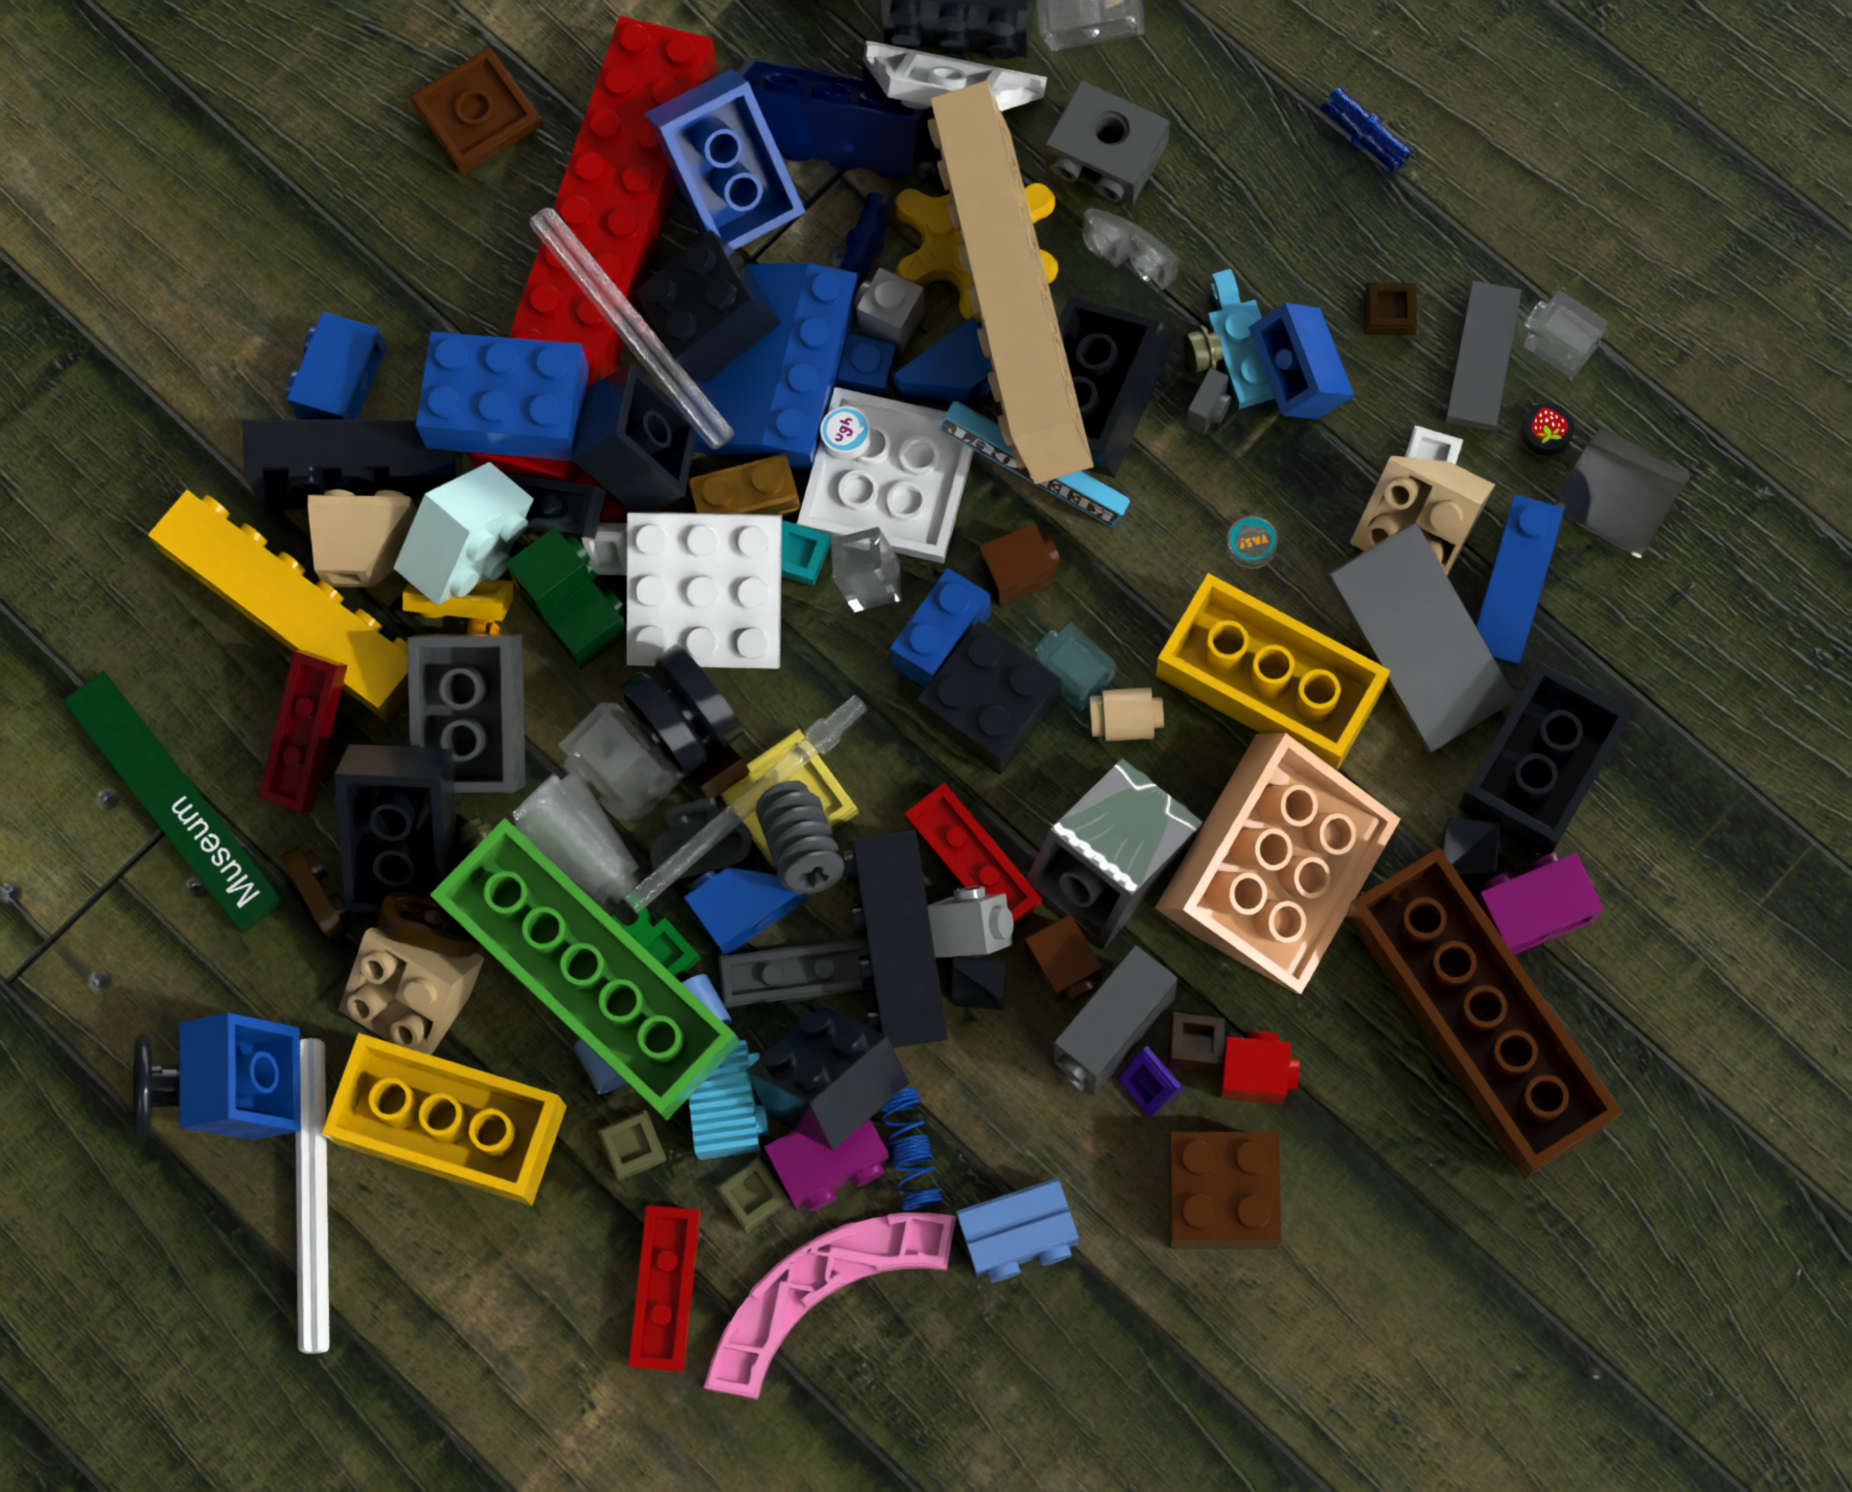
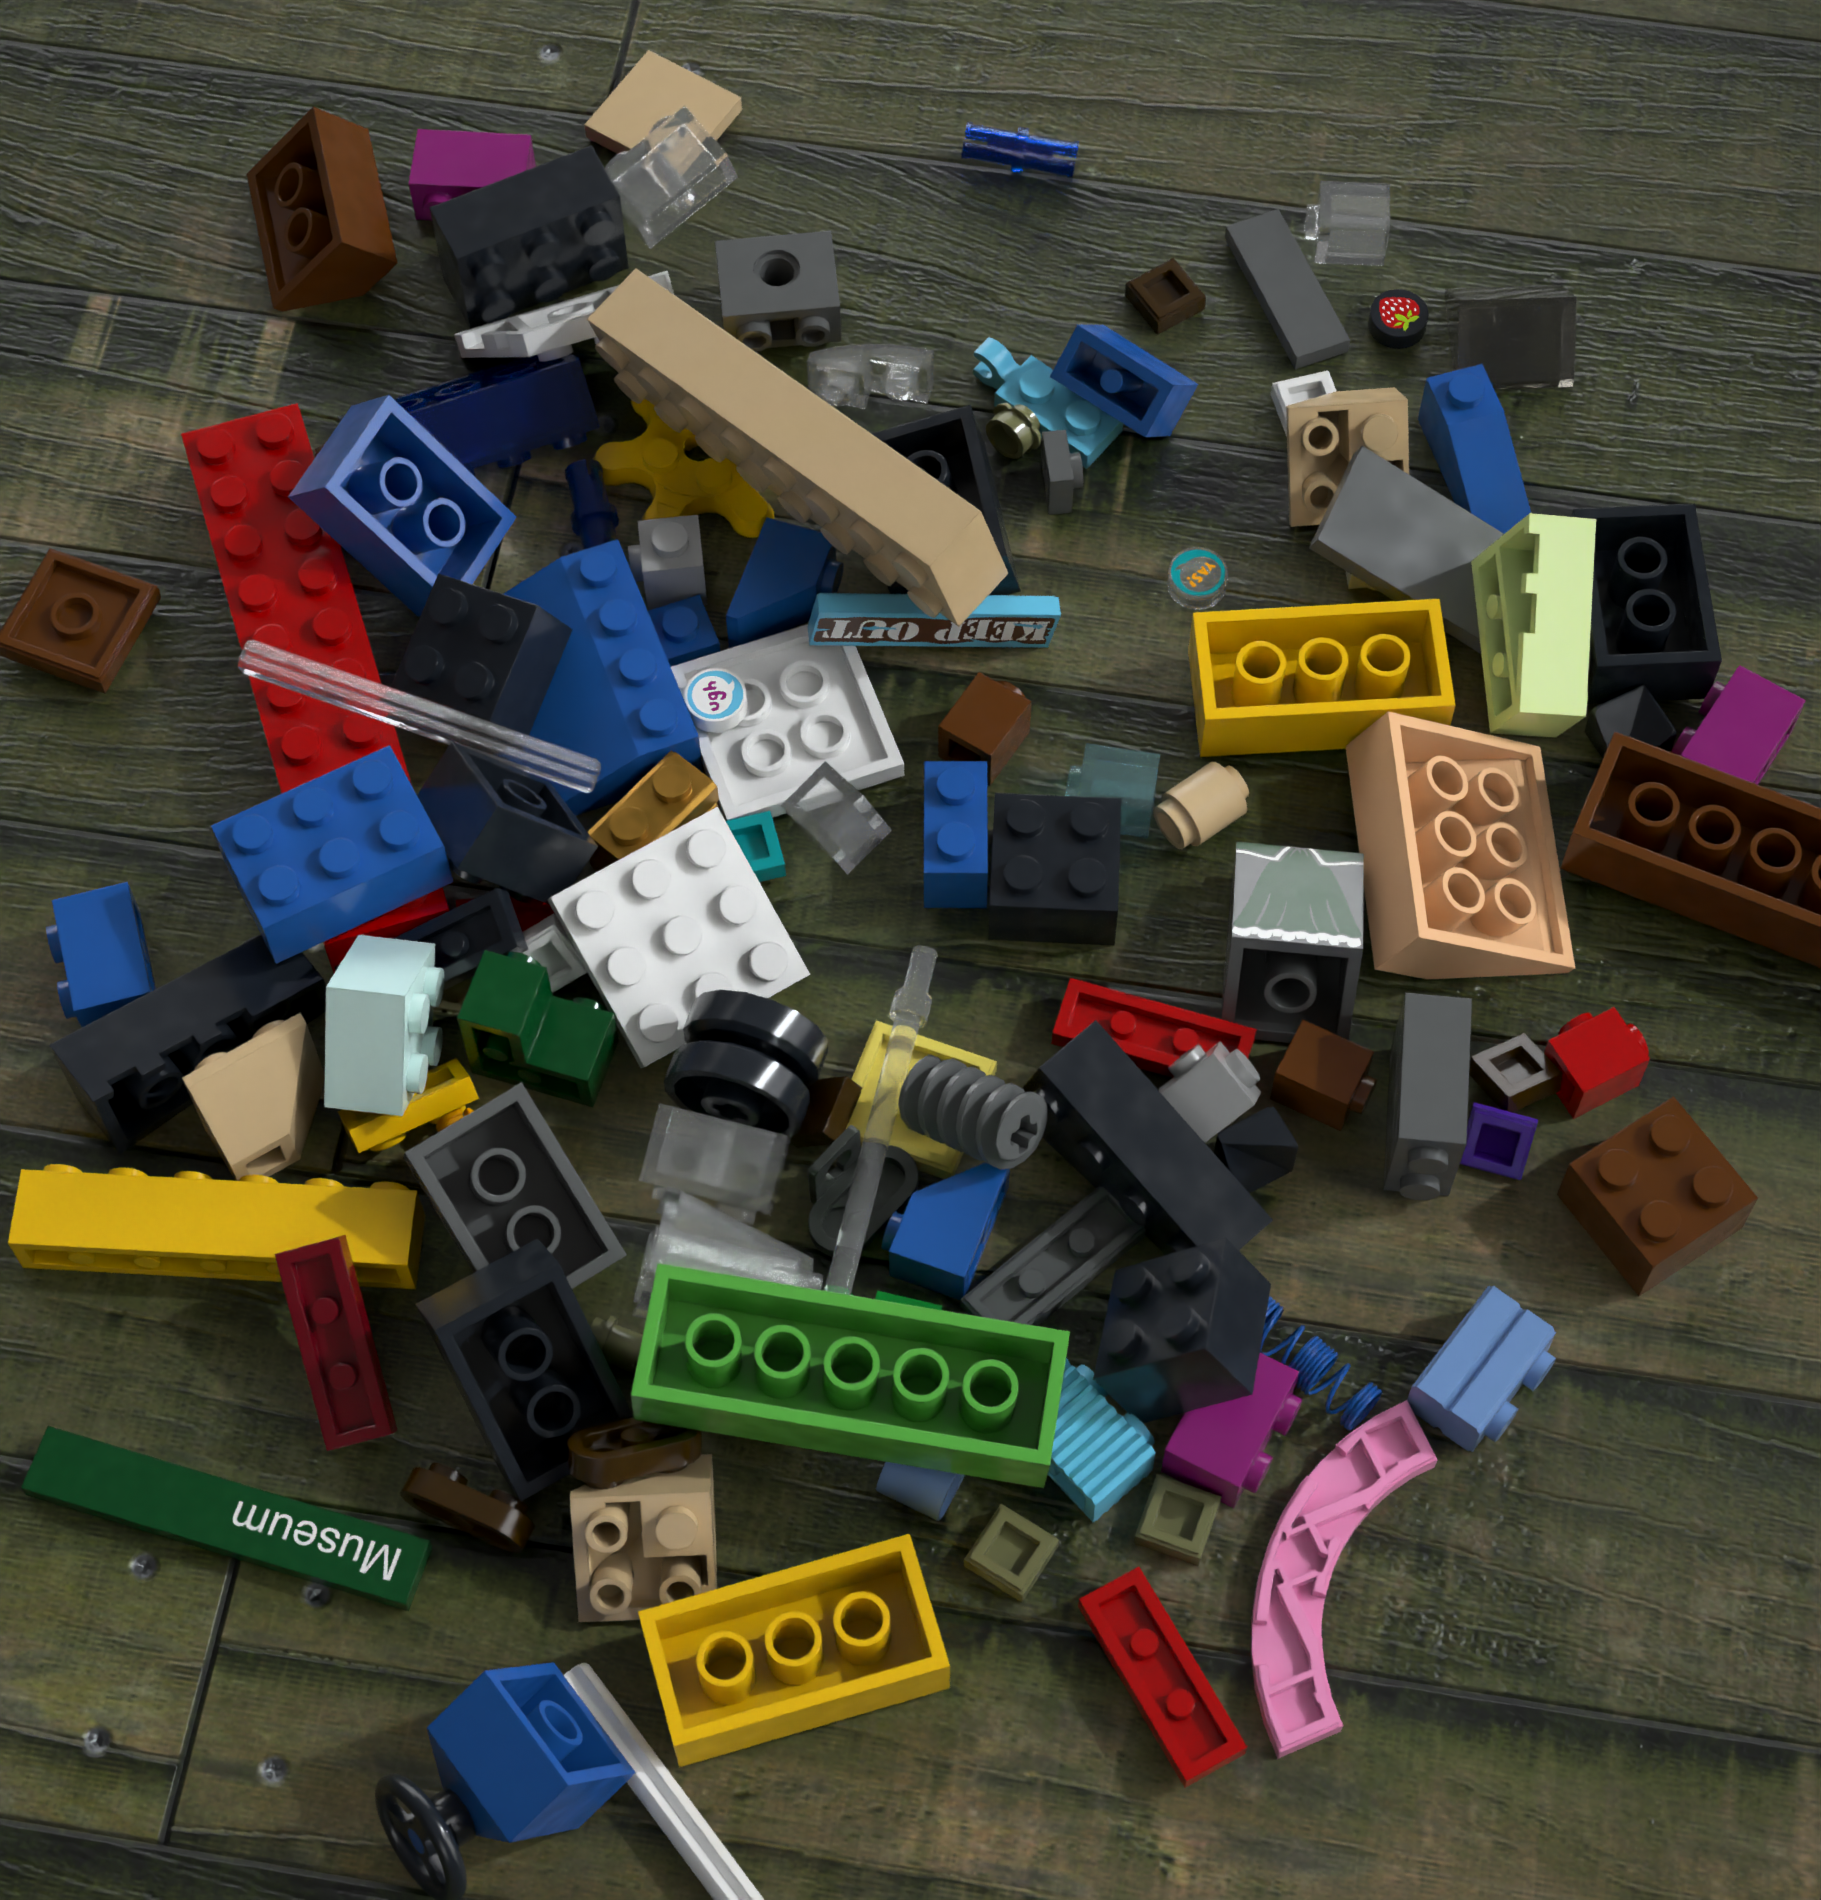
camera: 40 degrees left, 10 degrees down
none -> yellowish green wedge [1471,513,1596,738]

